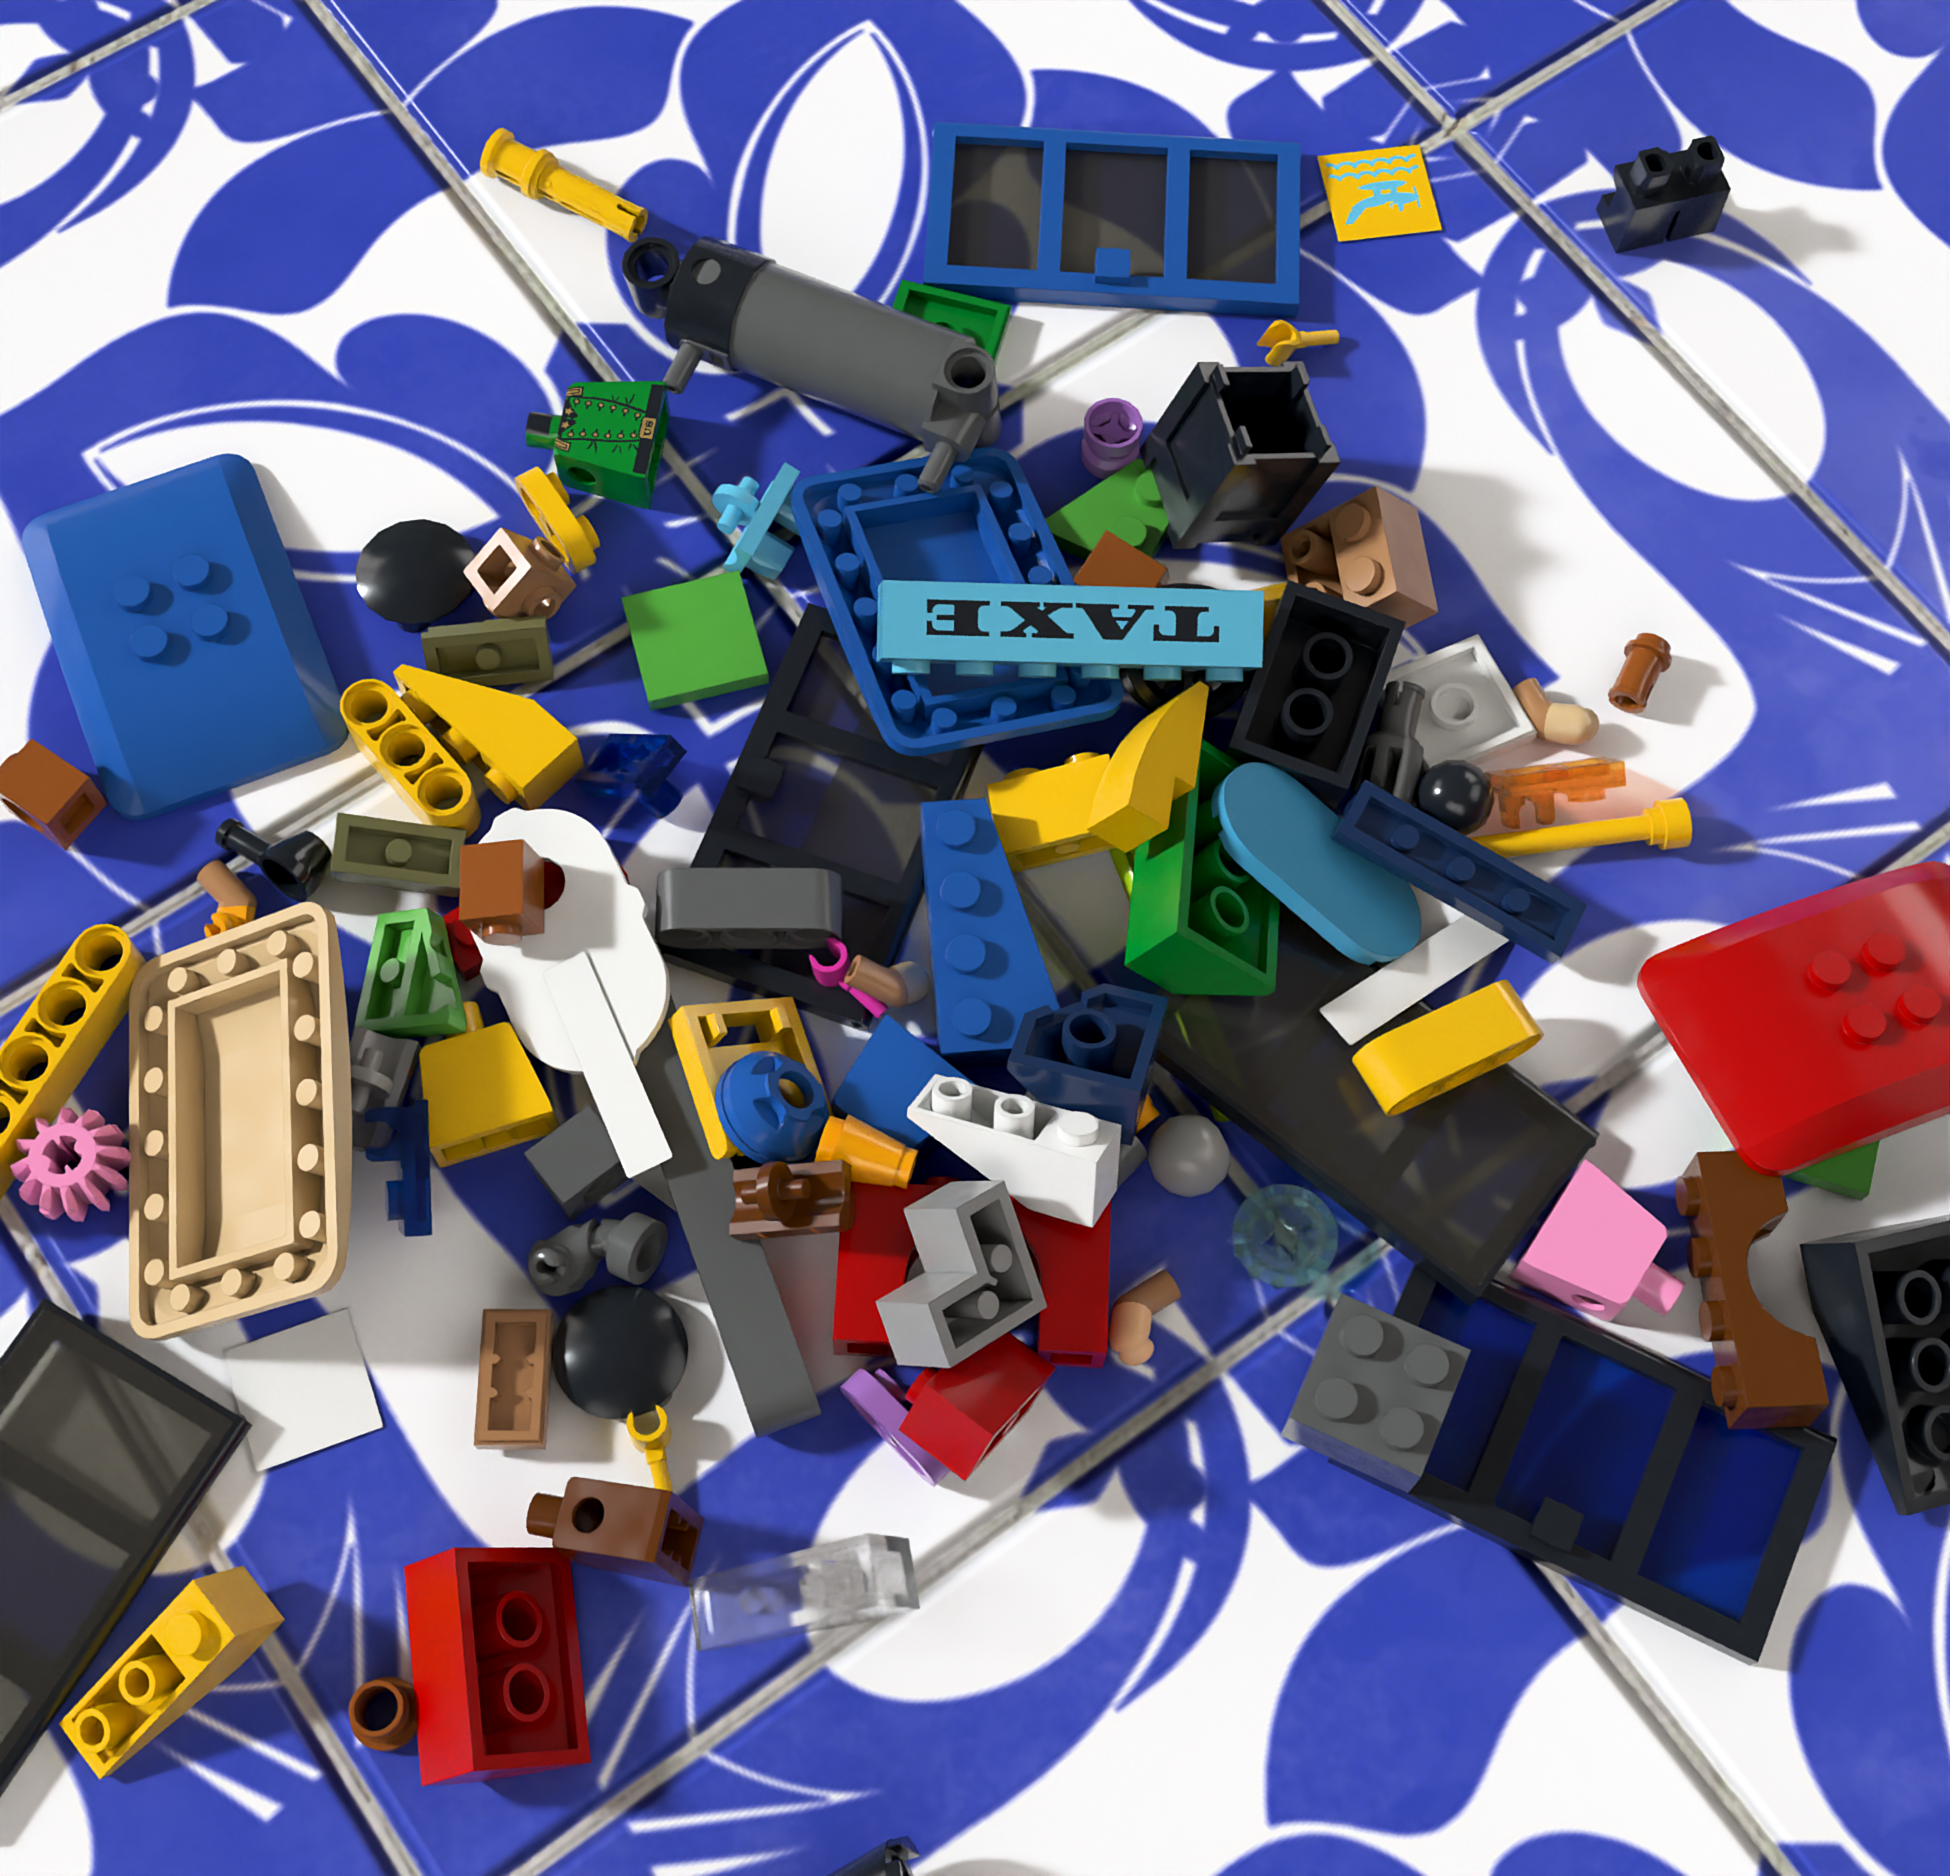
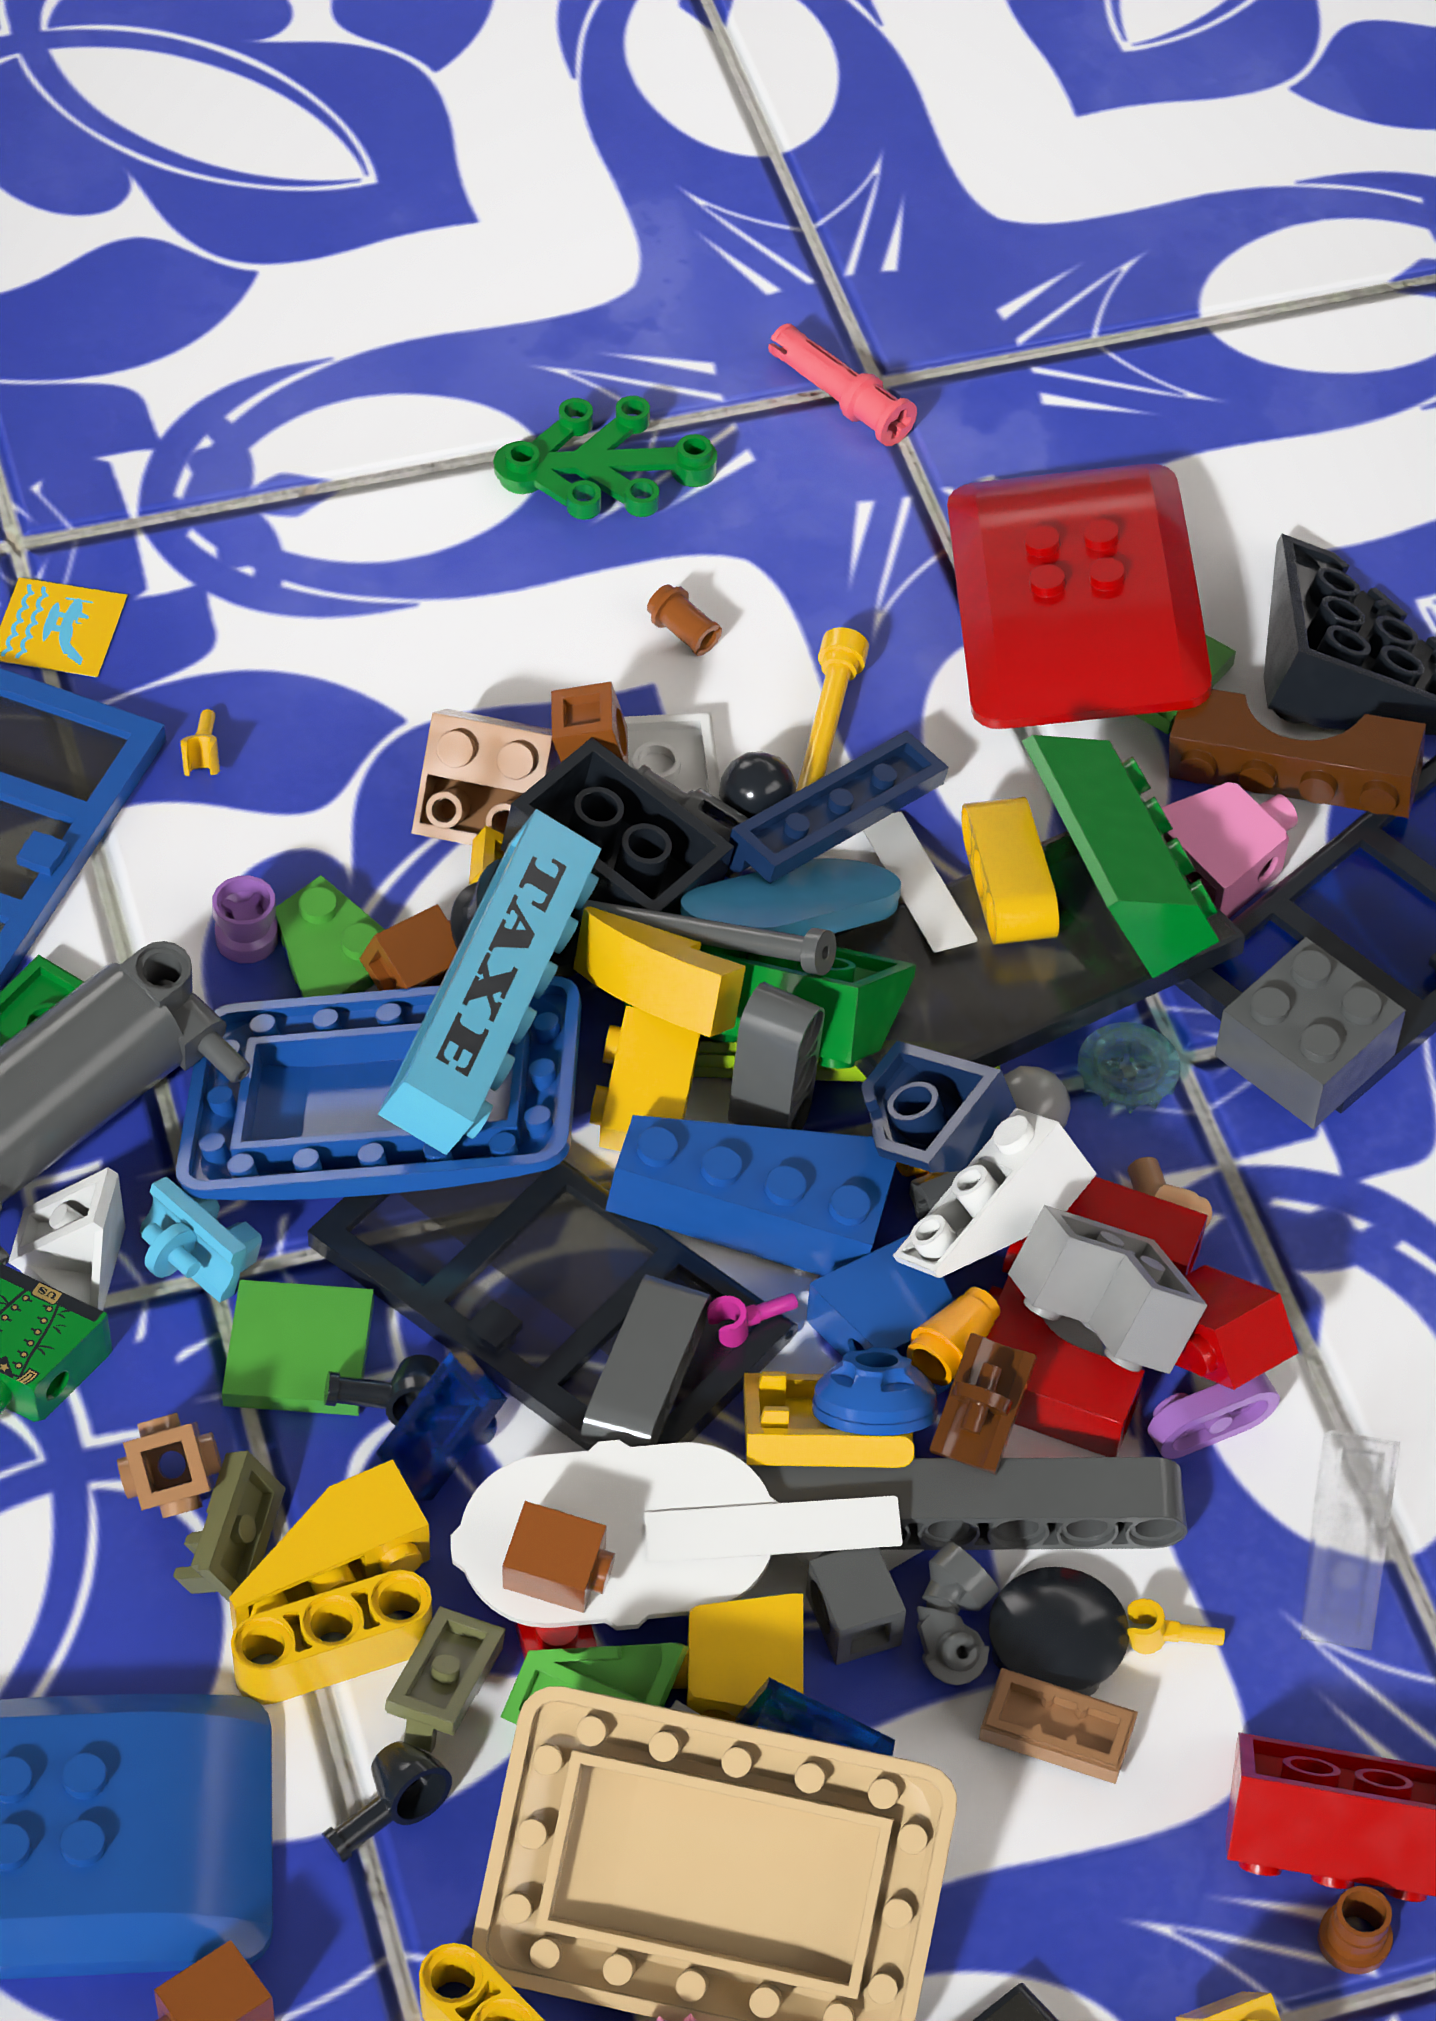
camera: 70 degrees left, 15 degrees down
medium nougat arm [197,860,257,938] -> none
white sticker [223,1308,383,1472] -> none
black dish [355,519,476,633] -> none
yellow plate [514,466,600,574] -> none
reddish brown torso [526,1477,704,1588] -> none
medium nougat arm [844,955,929,1009] -> none
black container [1139,361,1341,549] -> none
clear orange plate [1485,756,1626,829] -> none
tan arm [1512,678,1599,745] -> none
black hips [1596,135,1731,253] -> none
none -> white slope [8,1167,126,1311]
none -> black bar [324,1355,454,1432]
none -> green plant [493,396,717,520]
none -> dark orange brick [551,681,629,765]
none -> dark grey bar [574,900,836,975]
none -> dark grey beam [728,982,825,1130]
none -> green slope [1022,735,1220,978]

